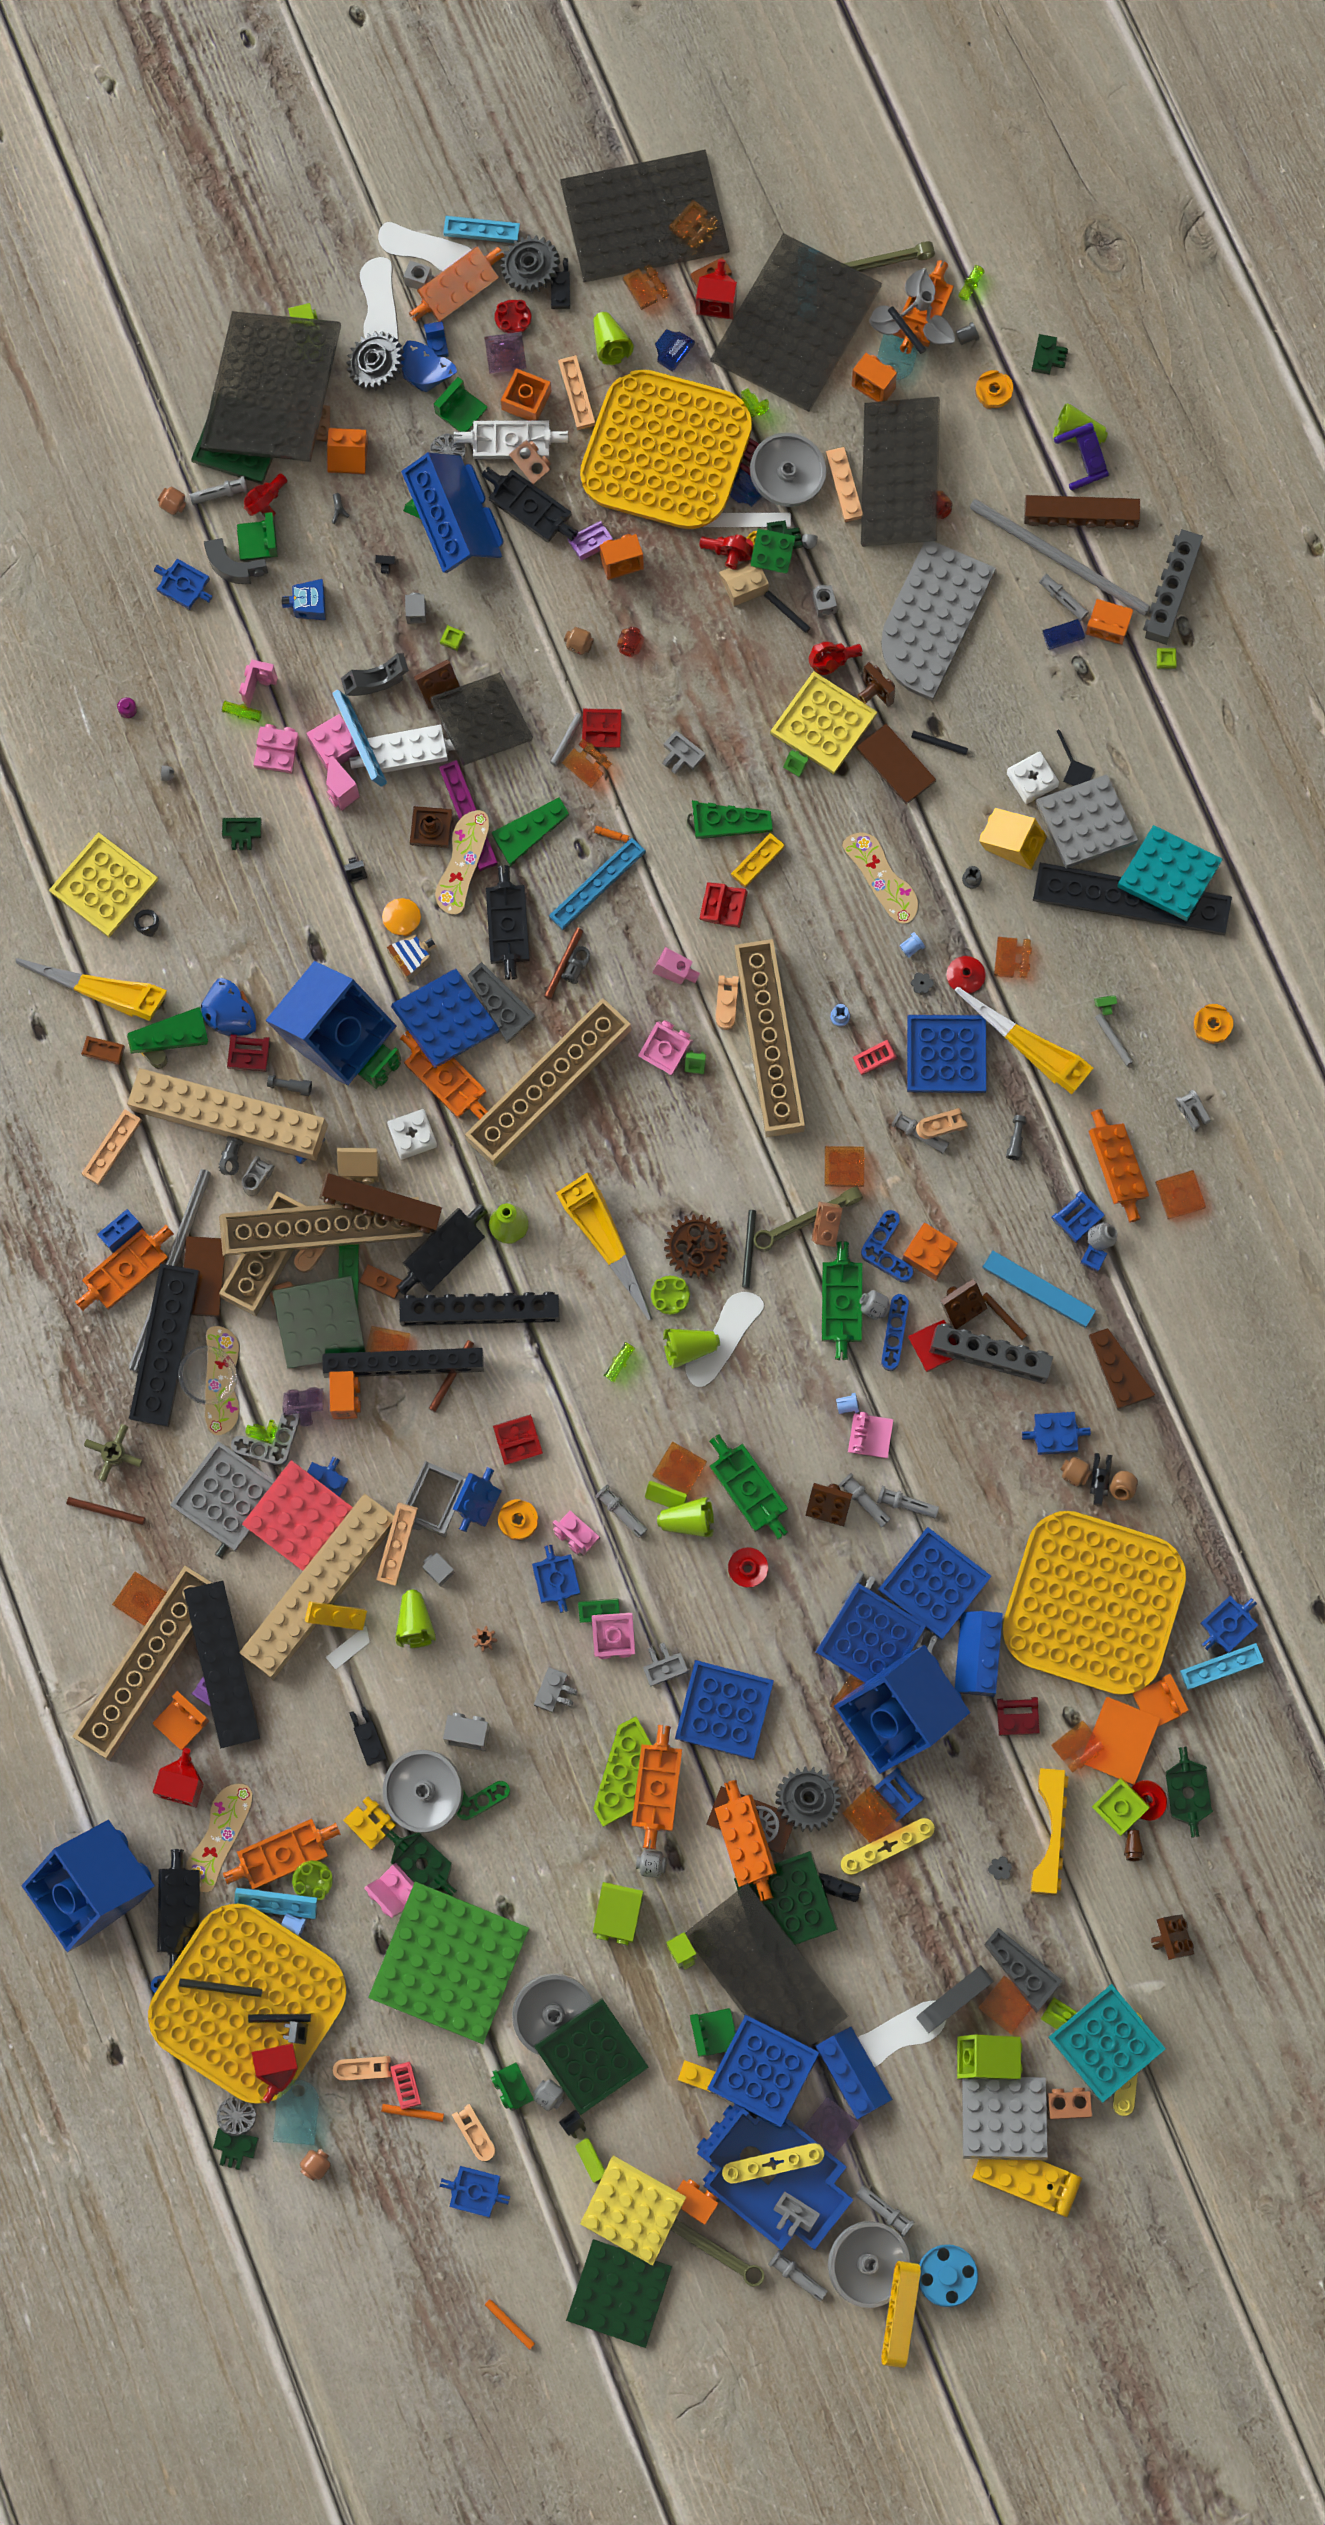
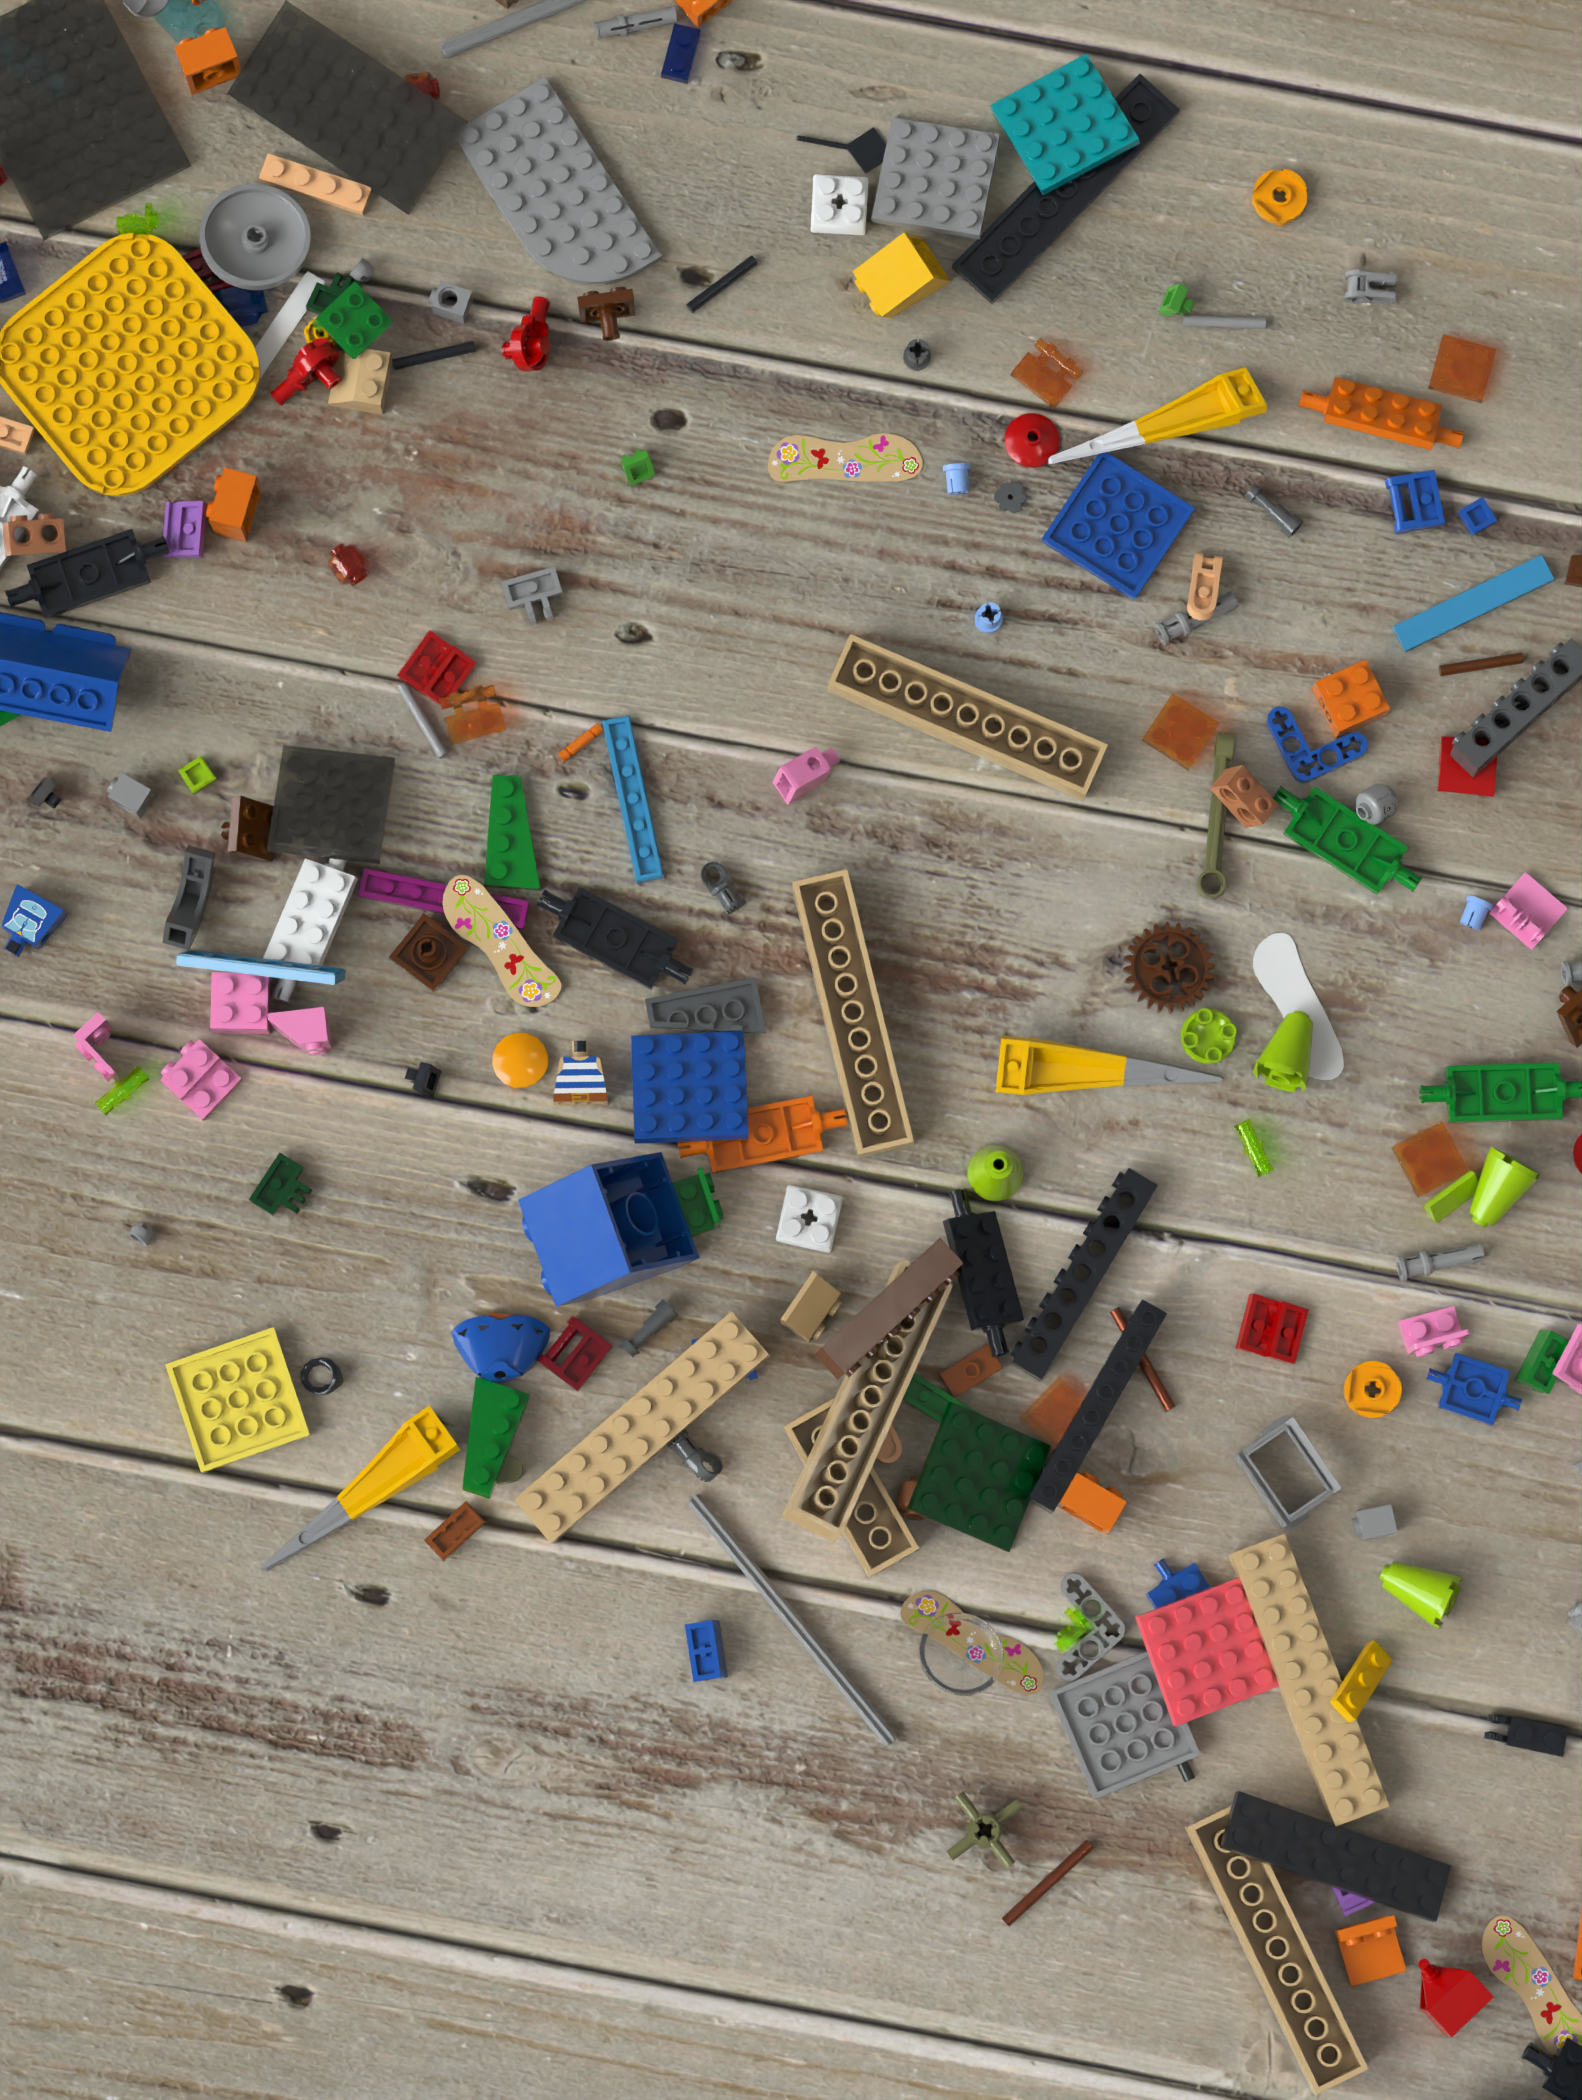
camera: 65 degrees left, 5 degrees up
orange plate [75,1225,174,1311] -> none
light nougat plate [82,1109,142,1185] -> none
clear orange plate [112,1571,167,1627] -> none
magenta piece [117,697,137,718] -> none
black plate [129,1263,200,1427] -> none
reddish brown tile [184,1236,225,1317] -> none
light grey piece [242,1156,275,1196] -> none
clear purple plate [282,1387,324,1426] -> none
white sticker [326,1626,370,1669] -> none
light nougat plate [376,1502,418,1586] -> none
blue plate [453,1467,502,1532] -> none
nougat gear [472,1626,497,1652] -> none
copper bar [544,928,583,999] -> none
medium nougat head [564,627,594,655] -> none
bright pink plate [638,1020,693,1075] -> none
bright green tile [685,1050,706,1074] -> none
green wing [692,800,773,839] -> none
red slope [699,882,748,928] -> none
light nougat plate [716,975,739,1030] -> none
yellow plate [731,833,785,888] -> none
pearl dark grey bar [742,1210,756,1288] -> none
light yellow plate [770,671,877,774] -> none
coral slope [852,1040,898,1075] -> none
reddish brown tile [857,724,936,805] -> none
blue beam [881,1294,909,1371] -> none
reddish brown plate [940,1279,988,1329] -> none
light grey head [1088,1222,1118,1251] -> none

